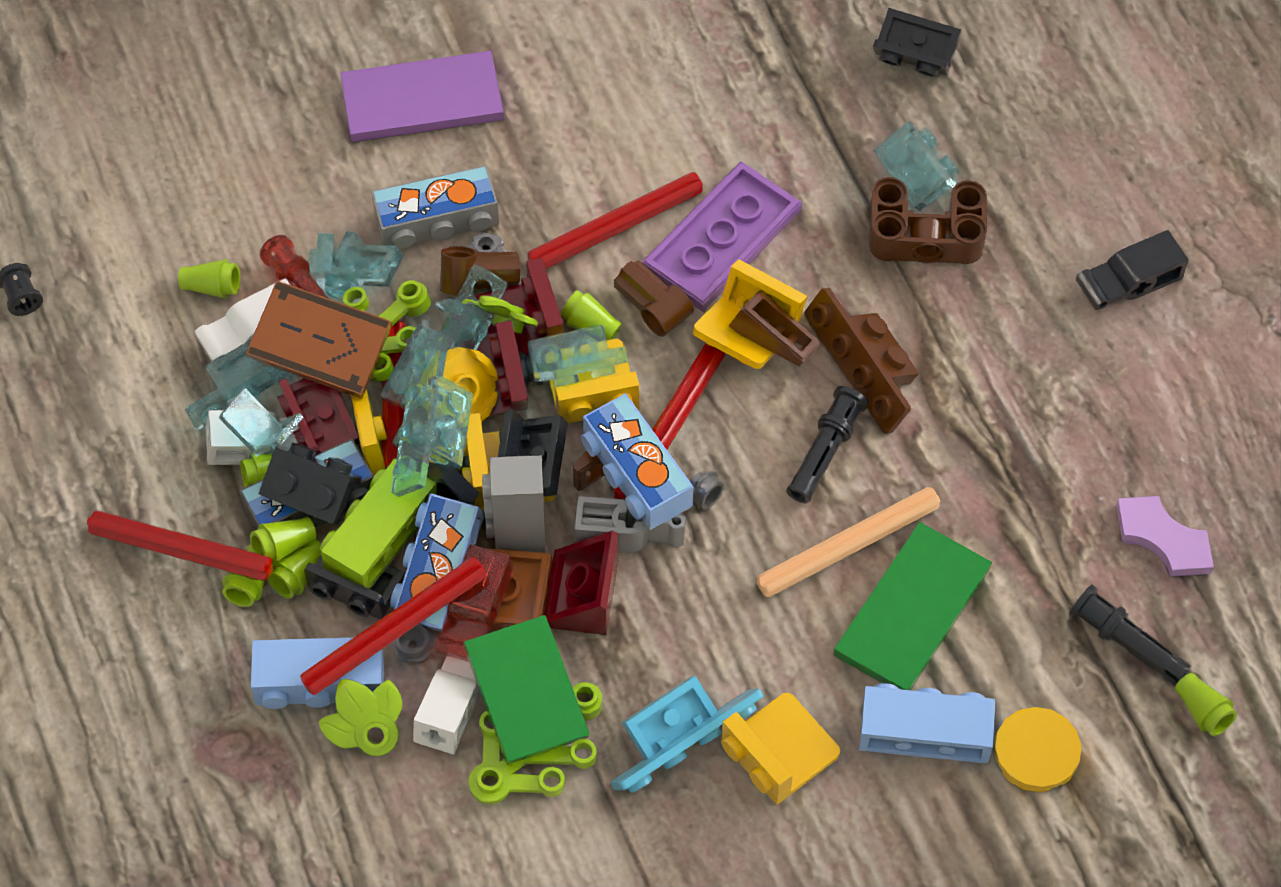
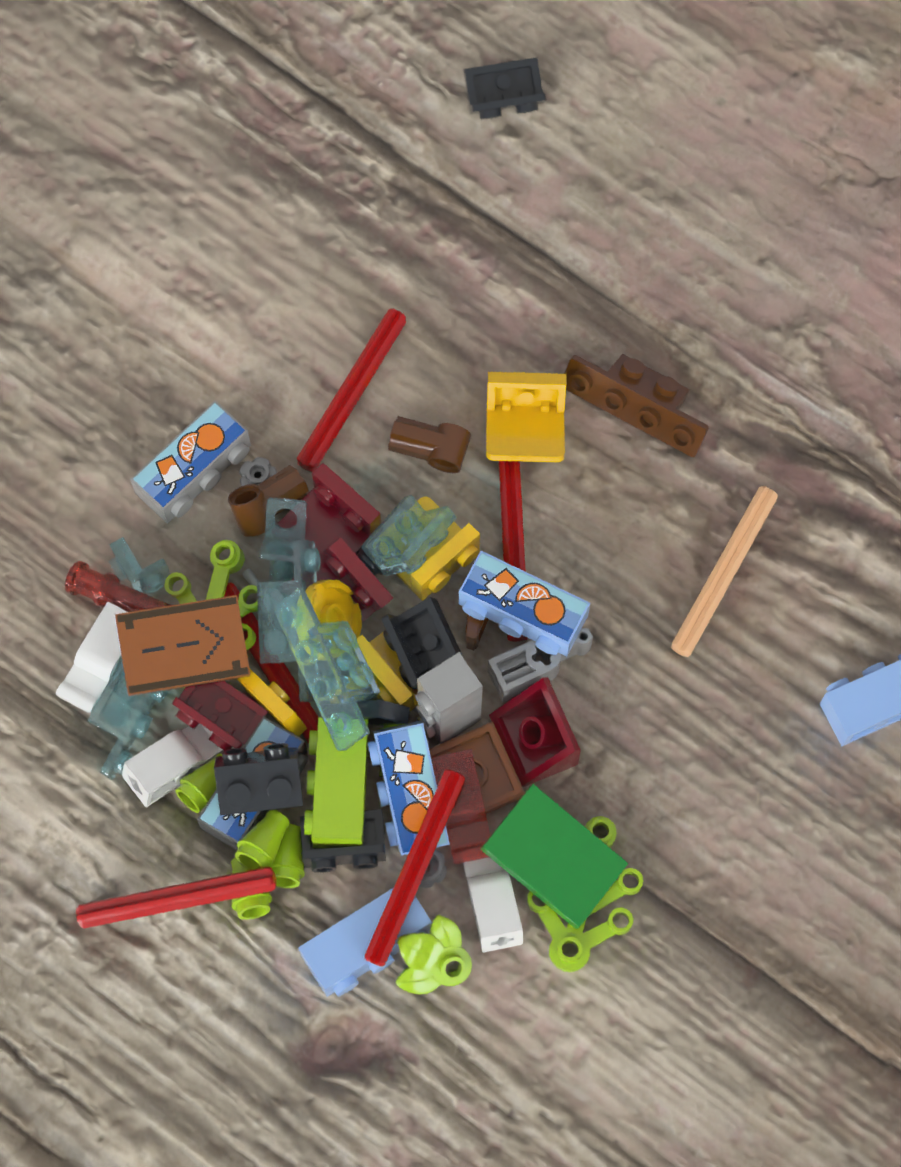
camera: 30 degrees left, 10 degrees up
lime cone [178,259,241,299] -> none
clear light blue bracket [219,389,303,457] -> none
clear light blue bracket [333,231,404,287] -> none
medium lavender tile [340,51,504,142] -> none
lime plate [462,295,538,334] -> none
lime cone [560,290,622,341] -> none
medium azure bracket [610,676,764,793] -> none
medium lavender tile [642,161,802,312] -> none
flat silver plate [690,470,724,510] -> none
yellow bracket [721,693,840,805] -> none
reddish brown slope [729,291,821,367] -> none
black pin [786,386,868,504] -> none
green tile [833,522,992,690] -> none
reddish brown beam [869,177,987,264] -> none
clear light blue bracket [873,121,961,211] -> none
black piece [1076,230,1189,310] -> none

